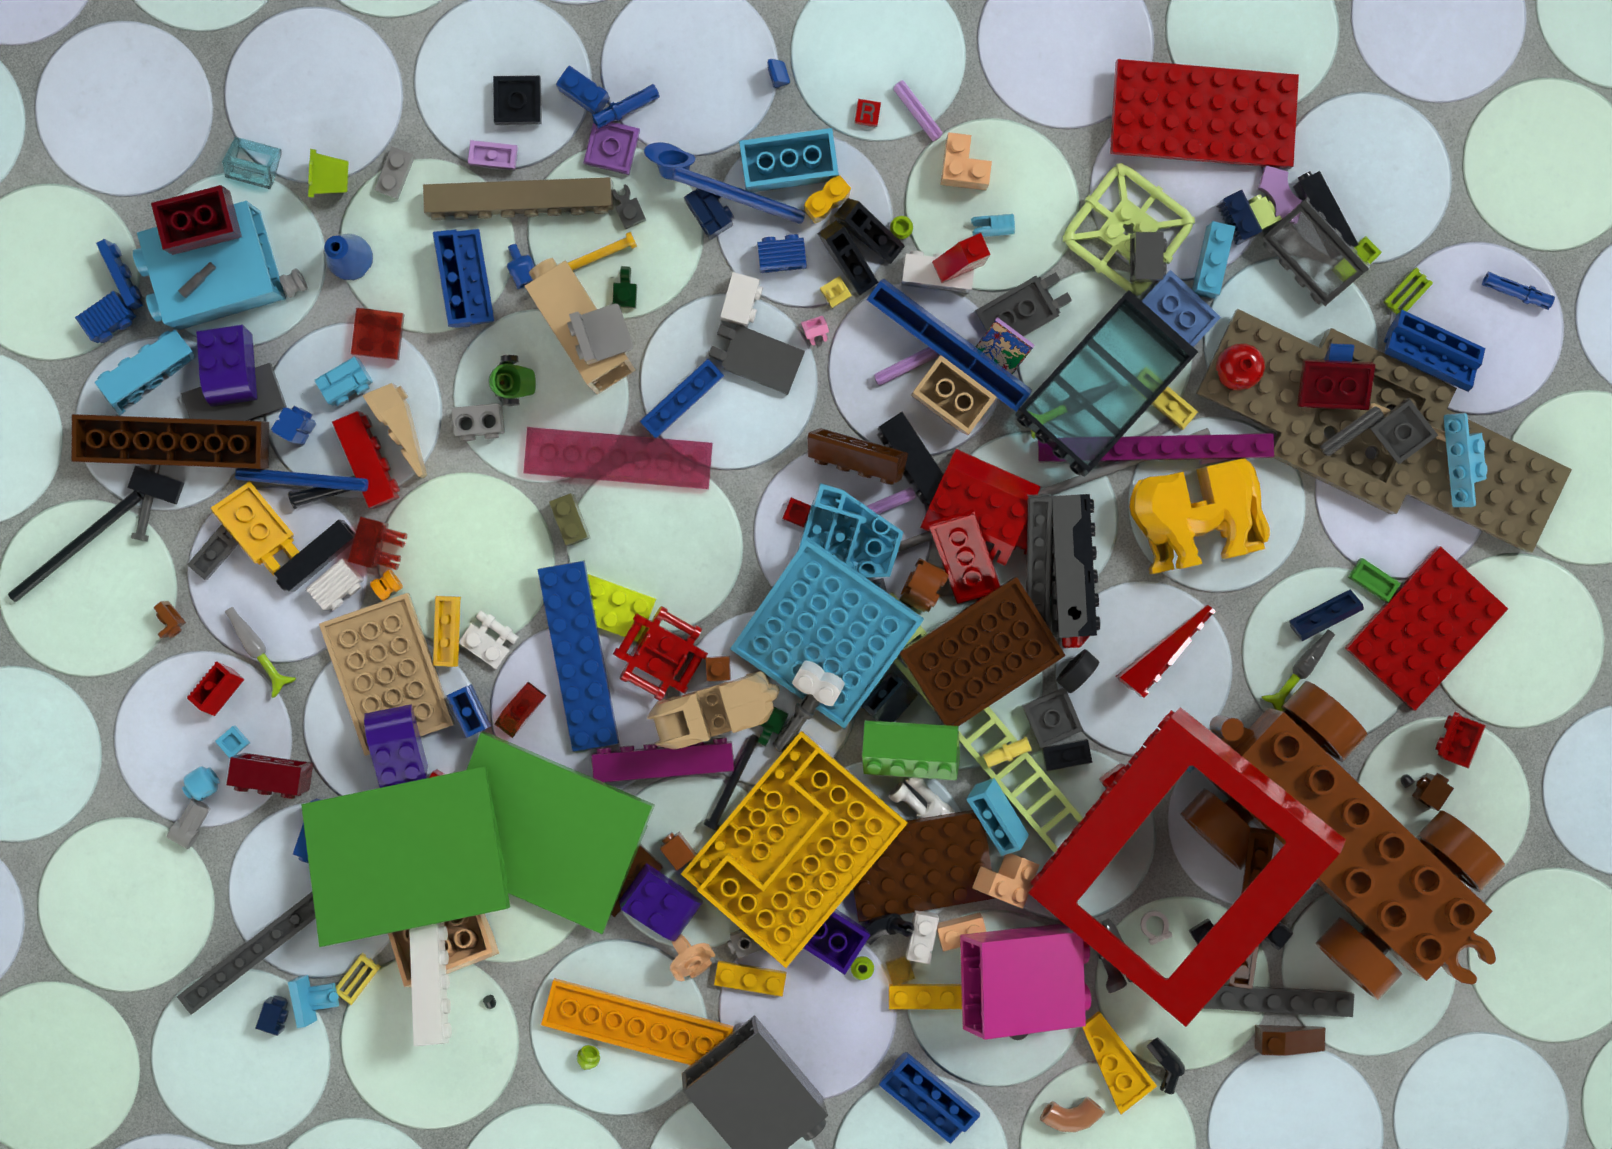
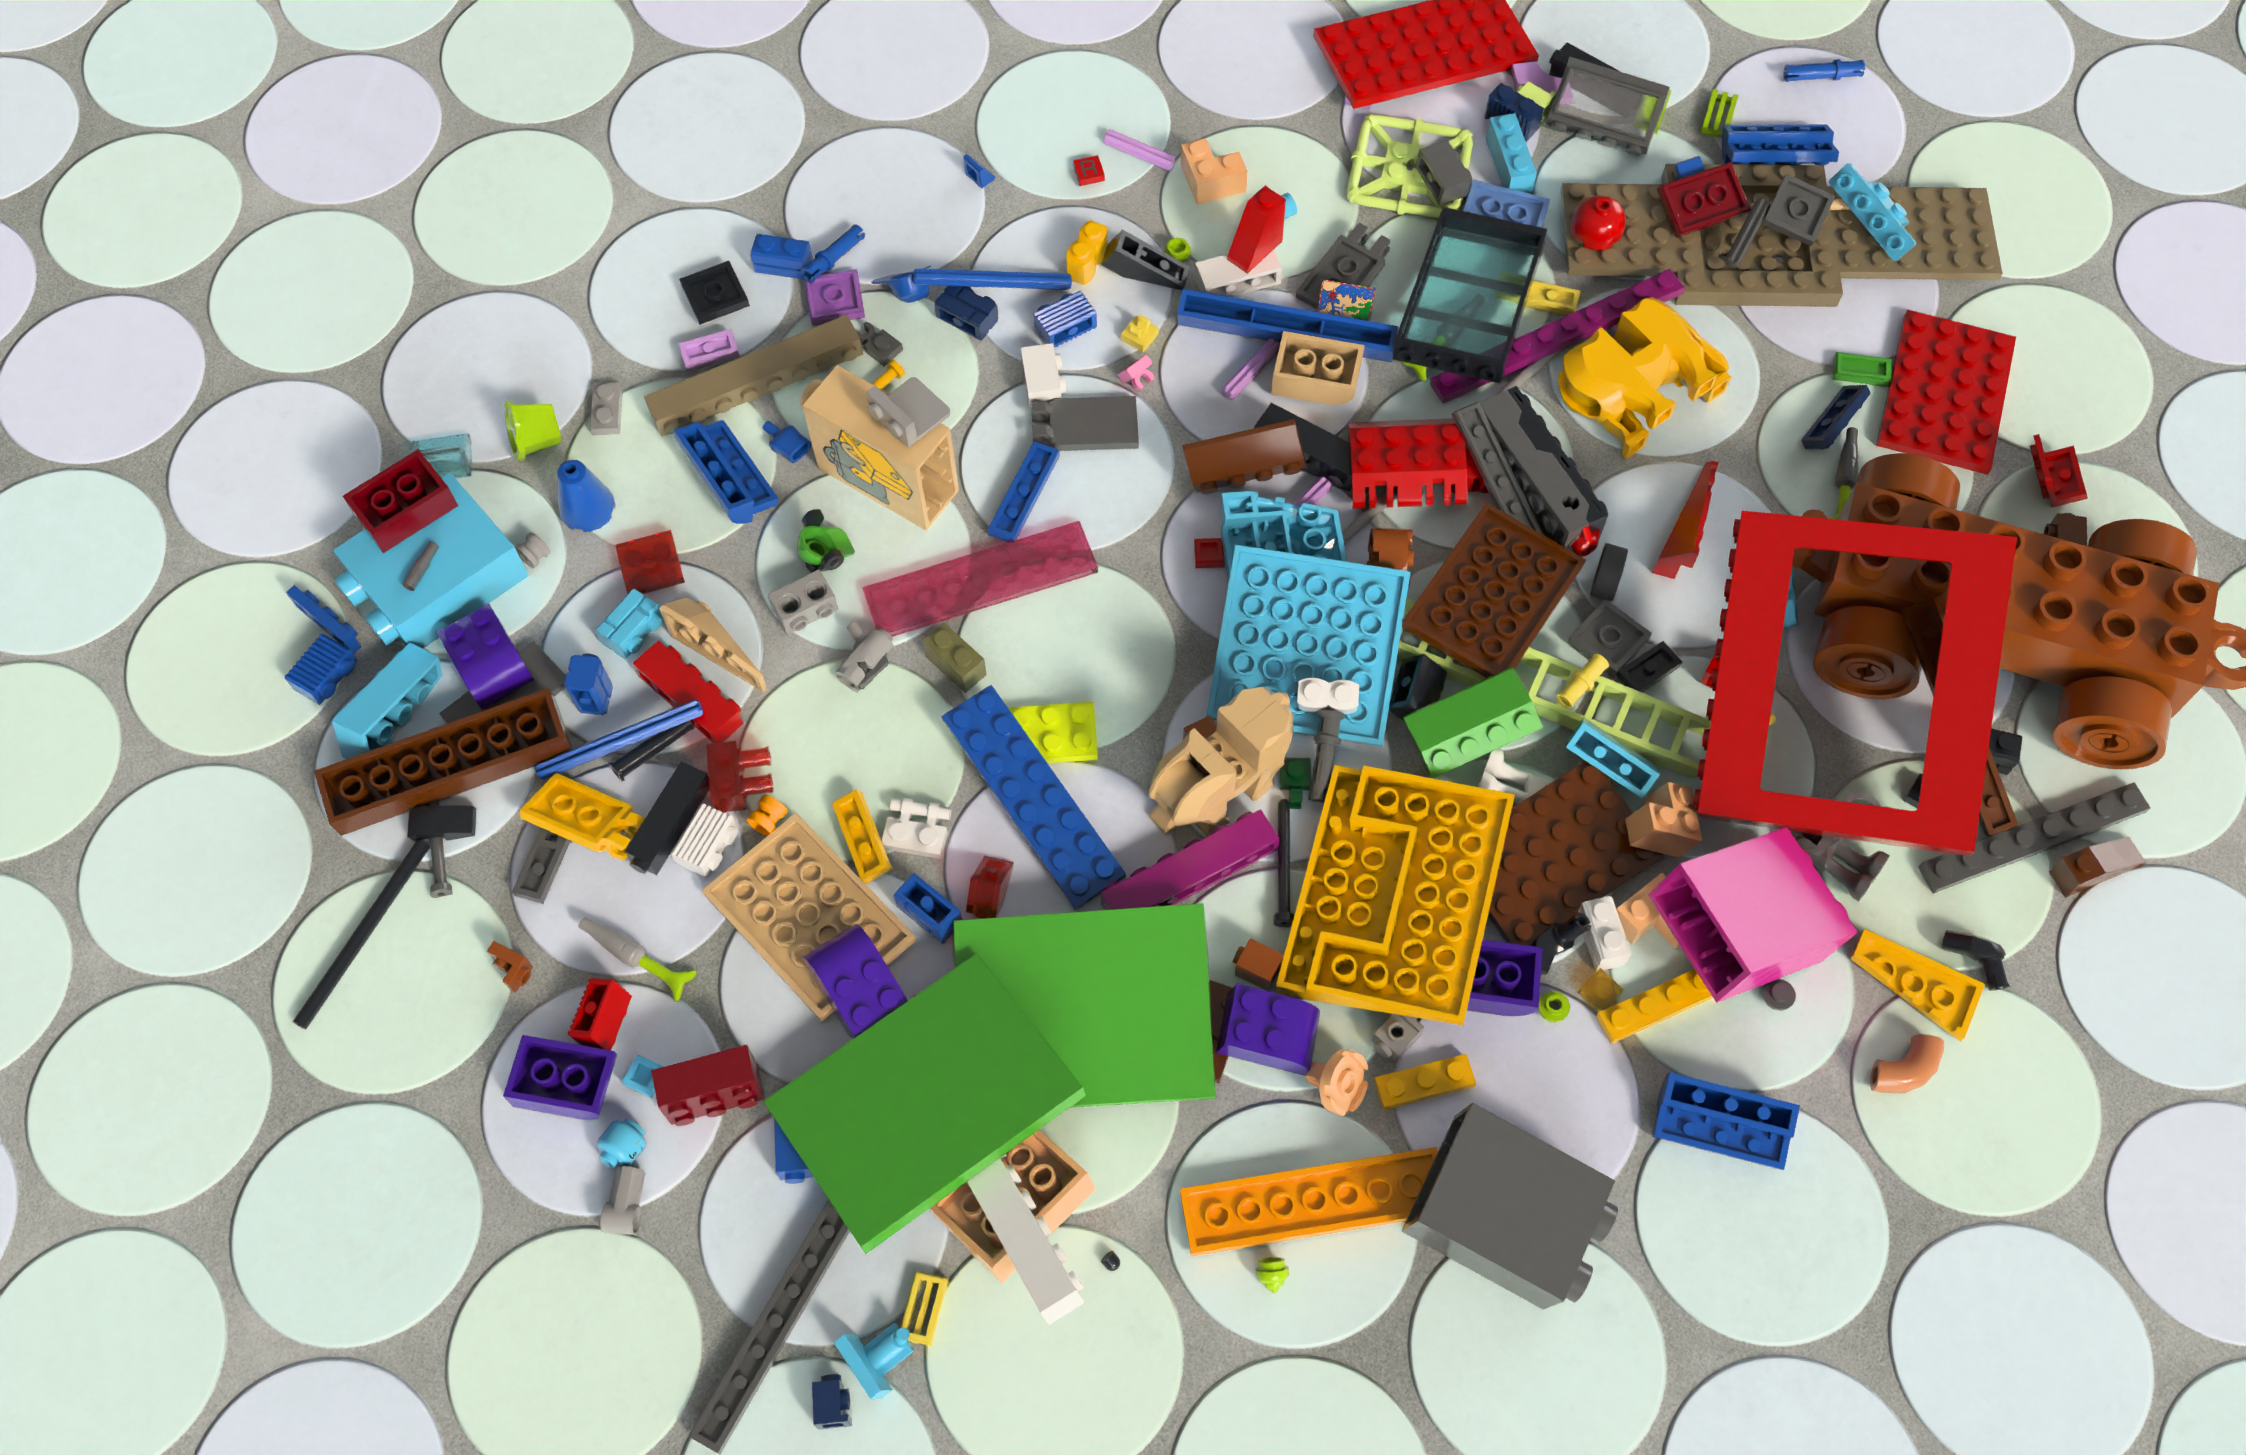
camera: 25 degrees left, 25 degrees down
red brick [613,606,708,701] -> none
medium azure brick [739,128,839,192] -> none
black slope [817,220,879,296] -> none
red tile [929,509,1001,604] -> none
none -> dark purple brick [503,1035,617,1120]
none -> light grey piece [835,621,894,692]

